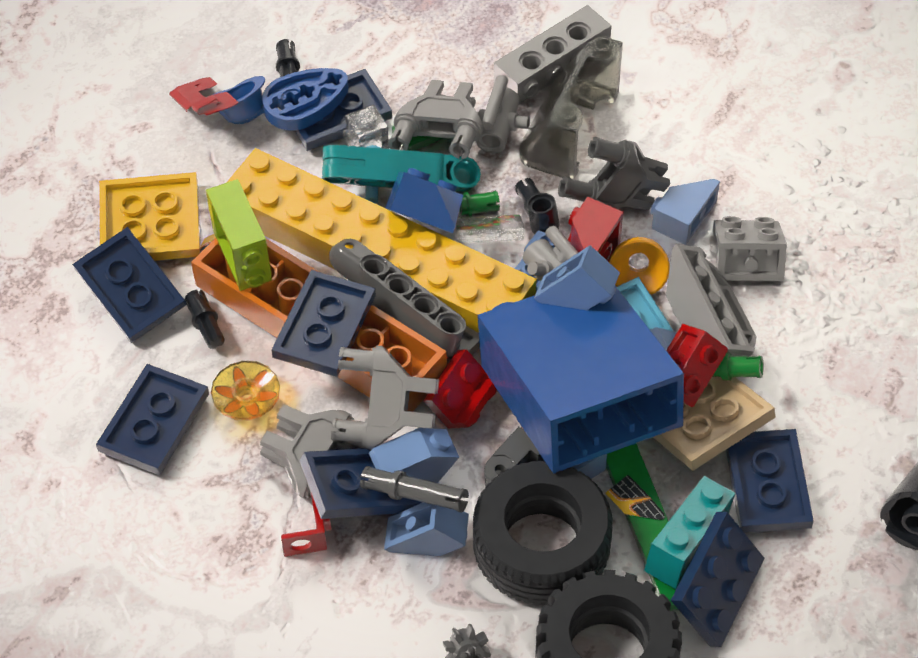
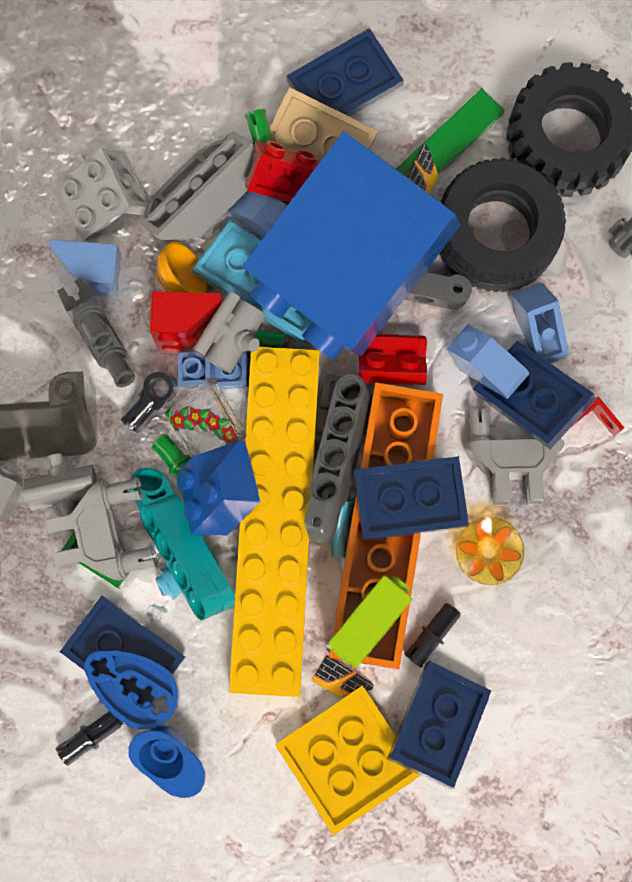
camera: 120 degrees left, 25 degrees up
dark blue plate [96,364,209,476] -> none
piece [169,77,239,116] -> none
light grey connector [331,345,439,450] -> none
dark grey pin [360,466,469,513] -> none
medium blue slope [534,245,620,310] -> none
teal arch [644,476,736,589] -> none
dark blue plate [670,512,765,647] -> none

